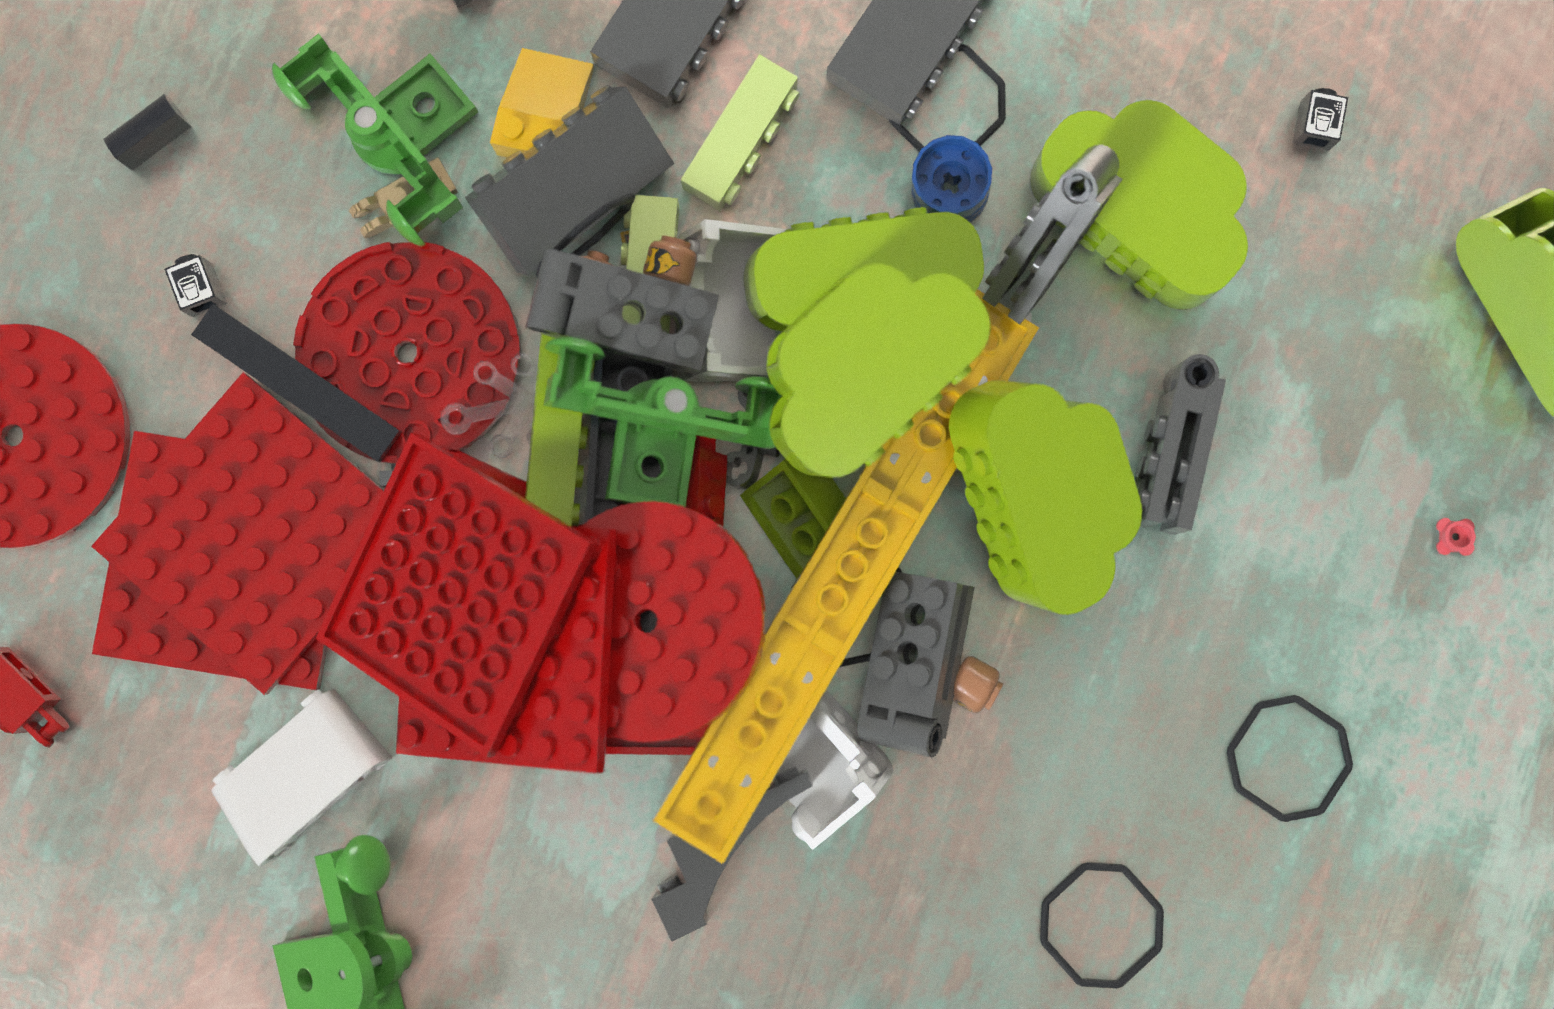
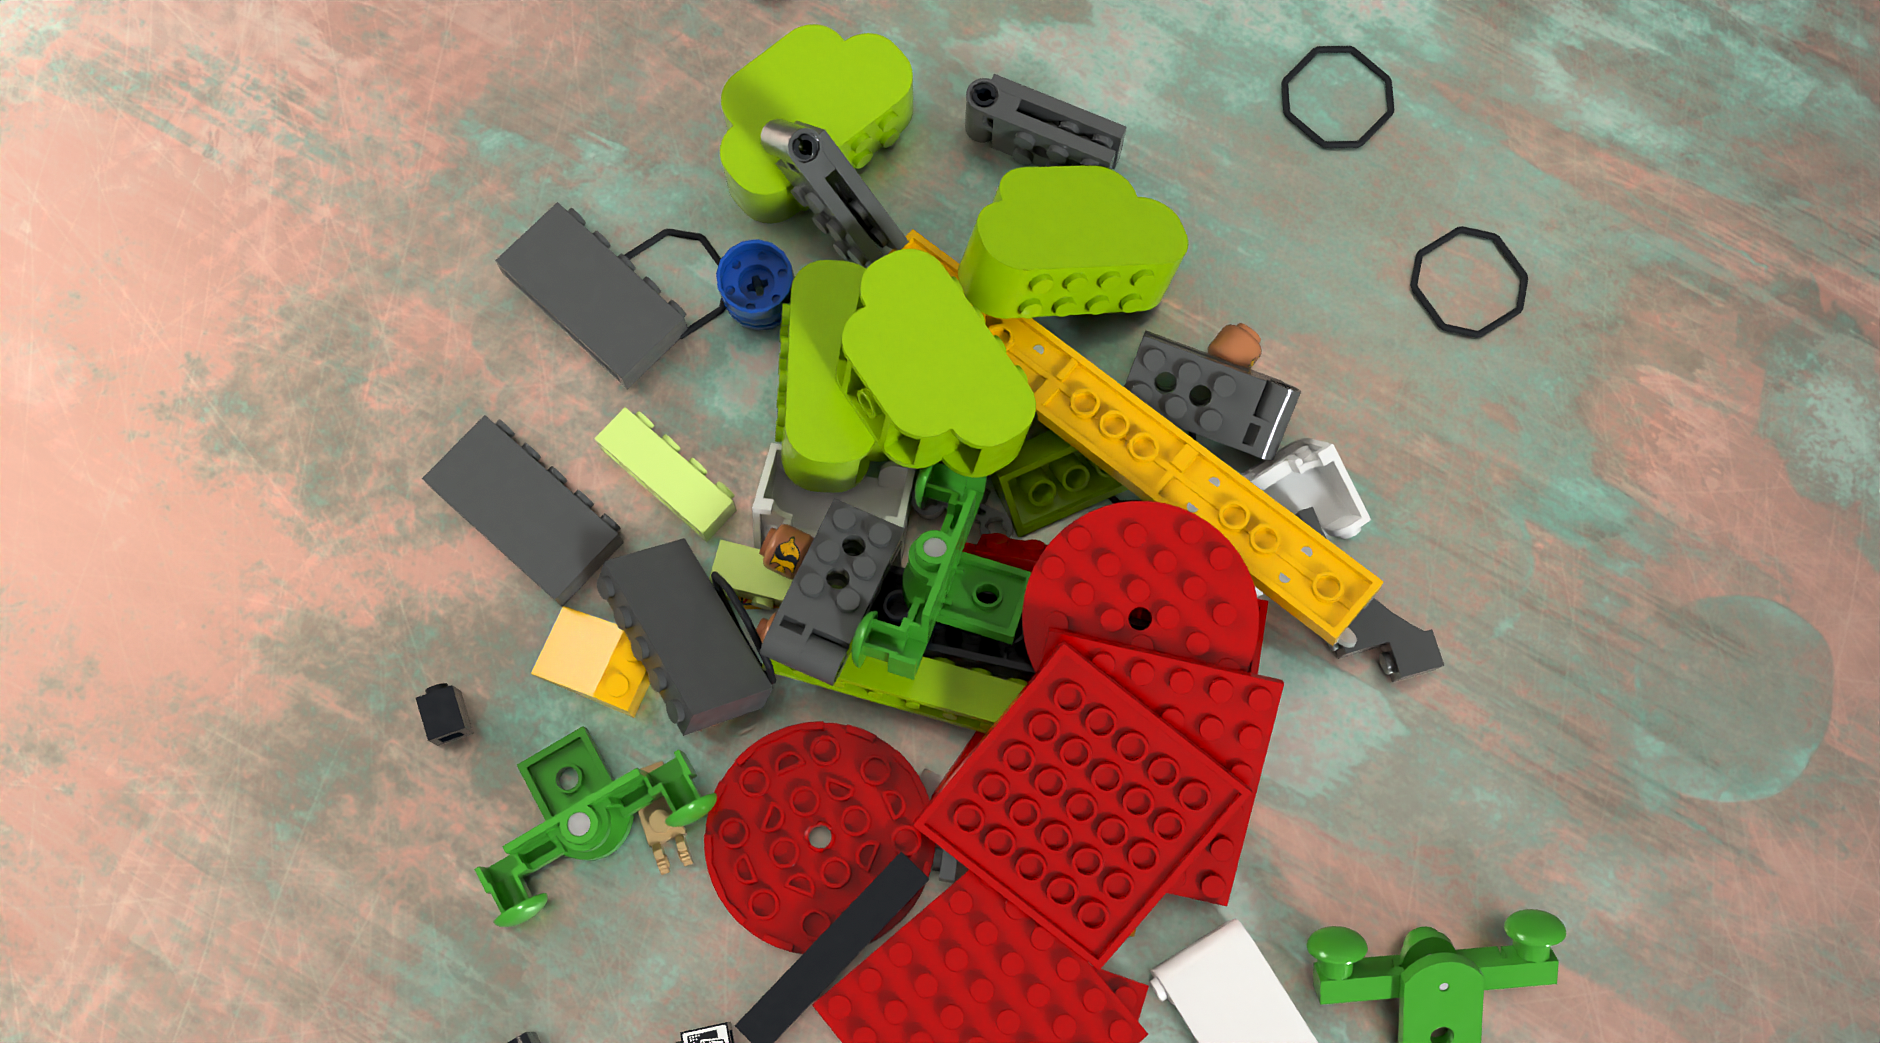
camera: 80 degrees left, 10 degrees down
clear plant [440,353,538,458] -> none

